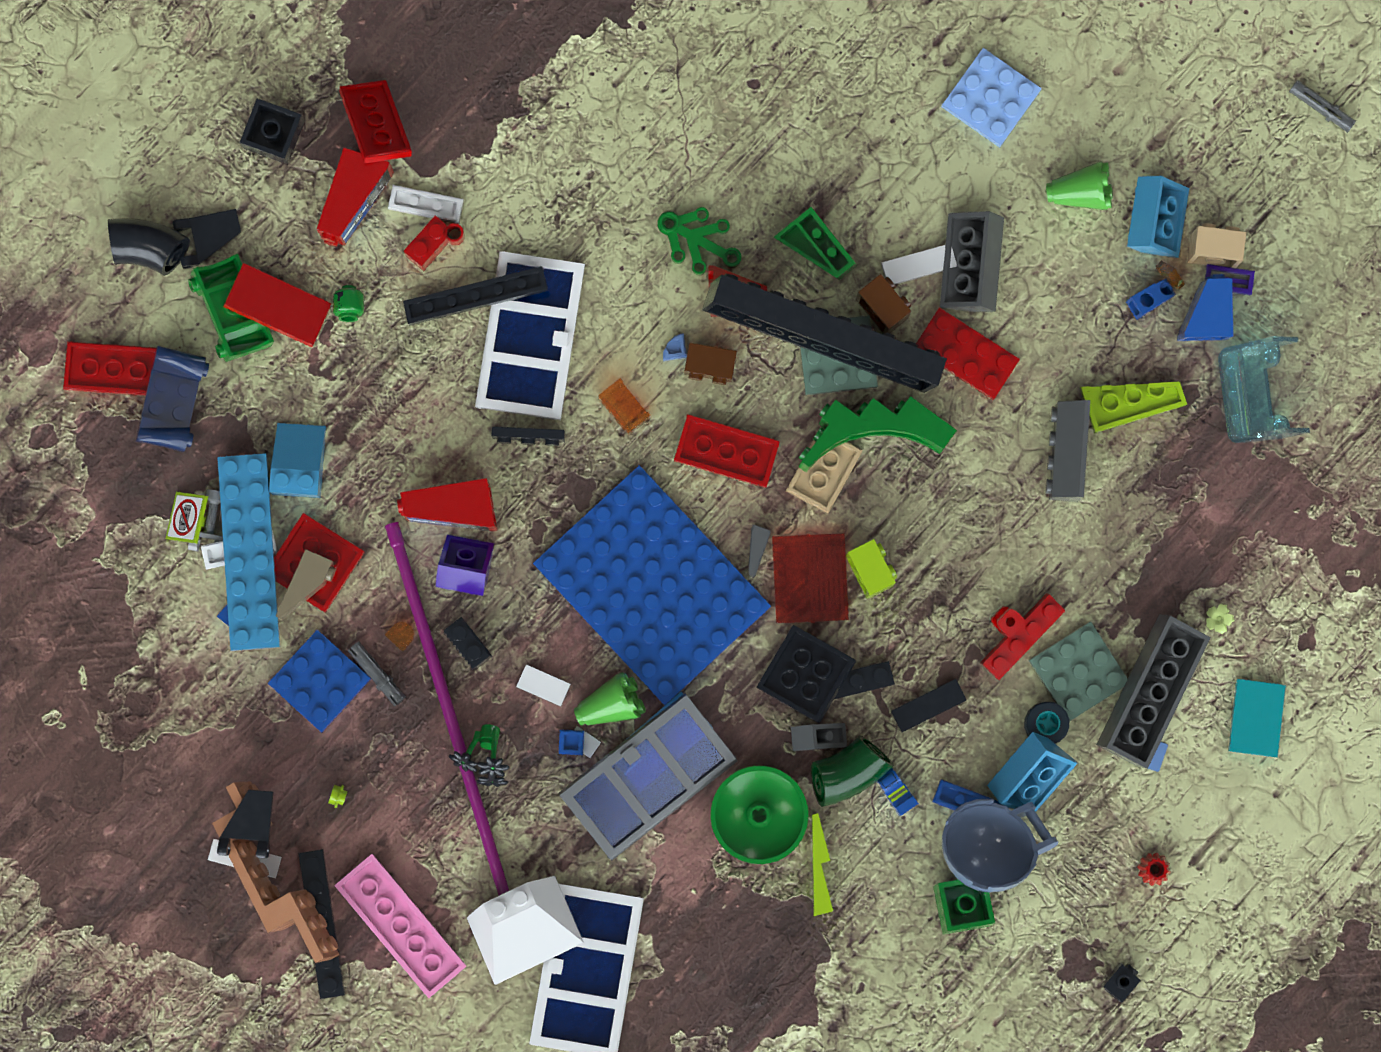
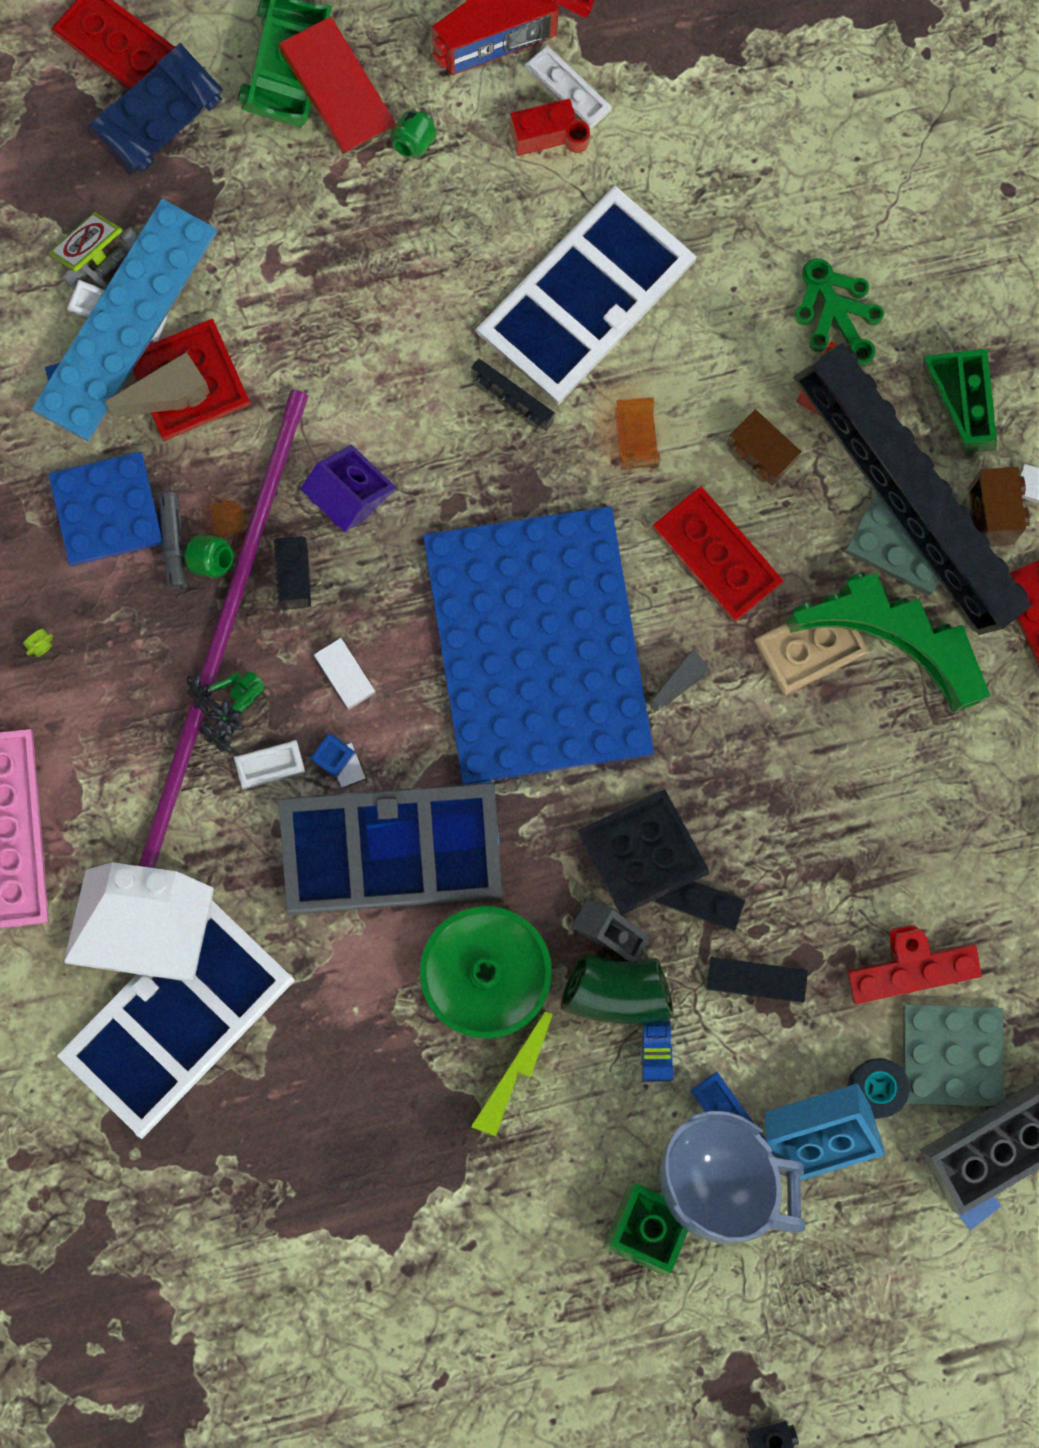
camera: 30 degrees right, 5 degrees down
dark azure slope [269,423,326,498] -> none
red slope [397,478,498,532] -> none
black plate [403,266,549,325] -> none
bright green cone [574,672,646,725] -> none
medium blue tile [663,333,687,361] -> none
clear red piece [772,533,849,624] -> none
lime brick [845,539,897,599] -> none
red piece [1137,853,1171,886] -> none
none -> green head [185,534,233,578]
none -> white tile [234,740,305,789]

